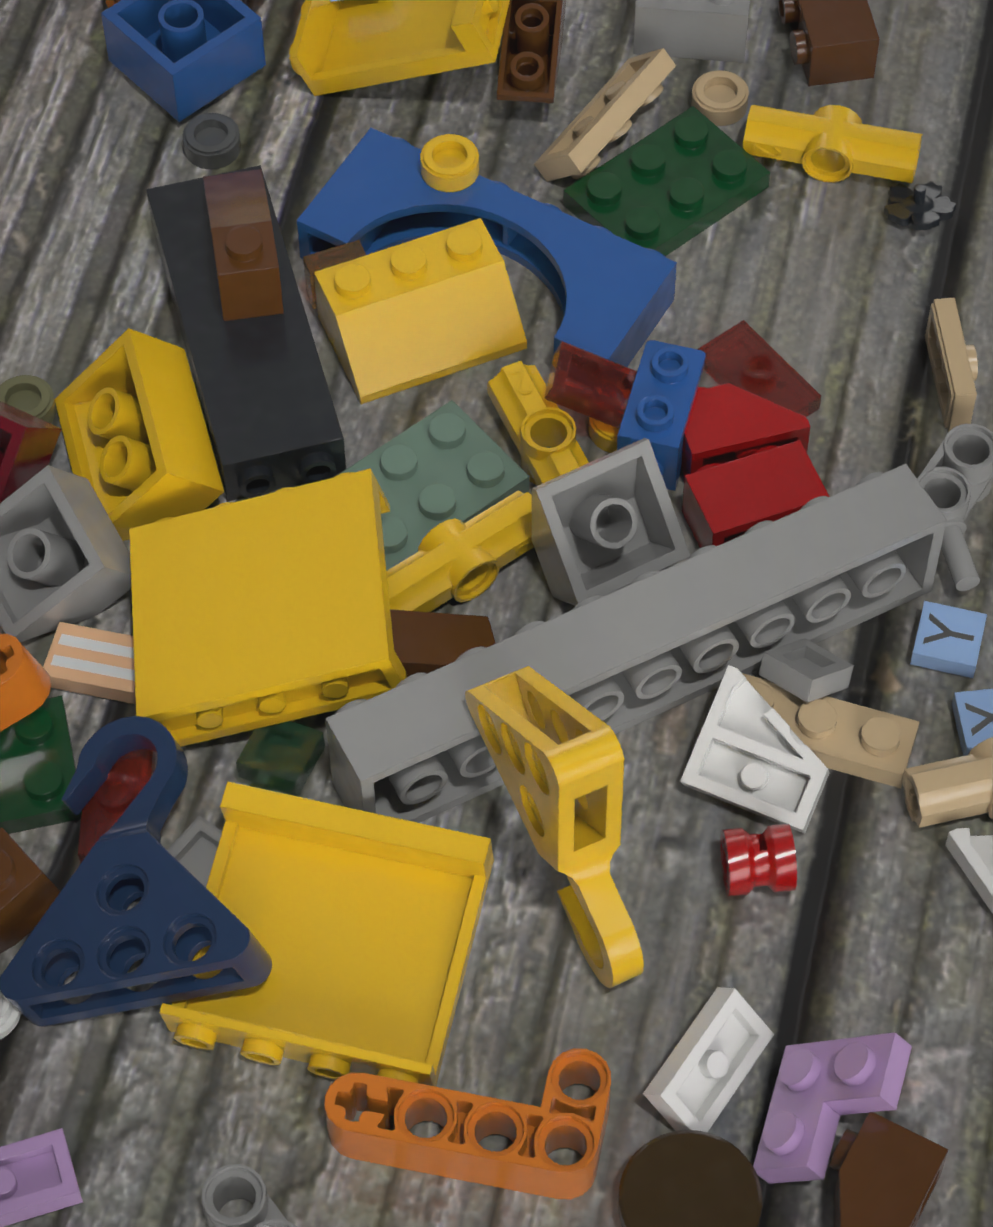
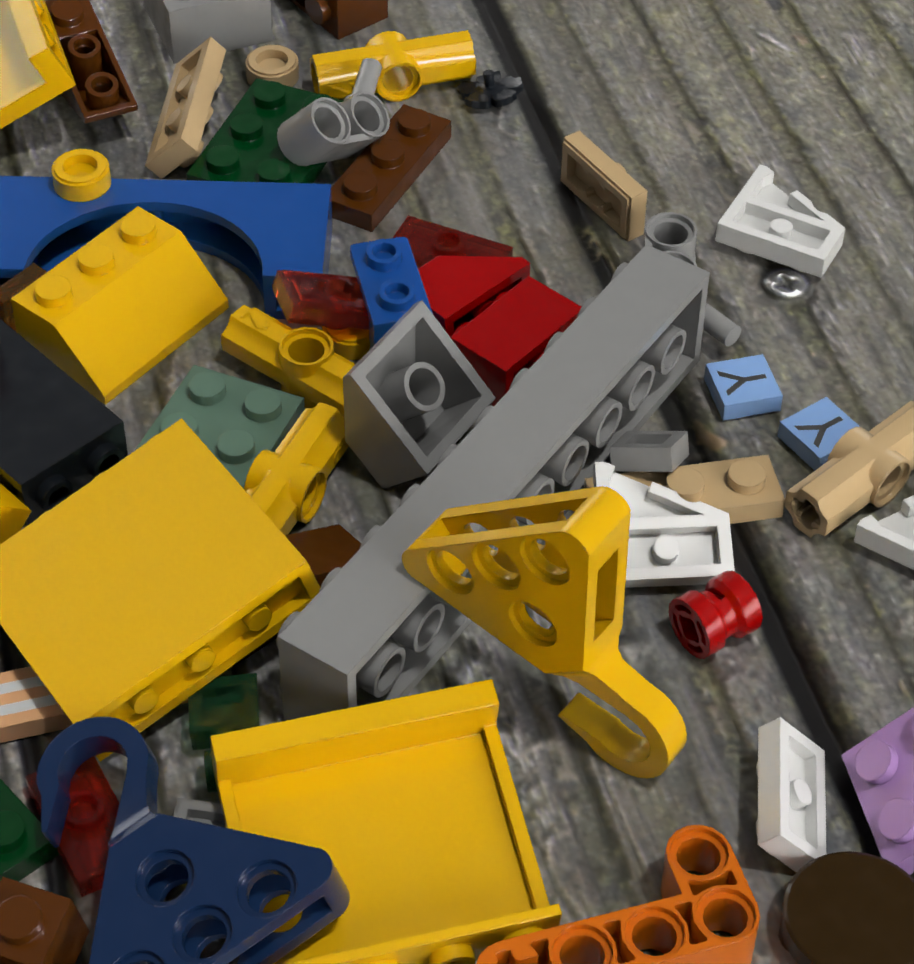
camera: 30 degrees left, 10 degrees down
none -> light grey beam [277,58,390,166]
none -> reddish brown plate [331,104,451,232]

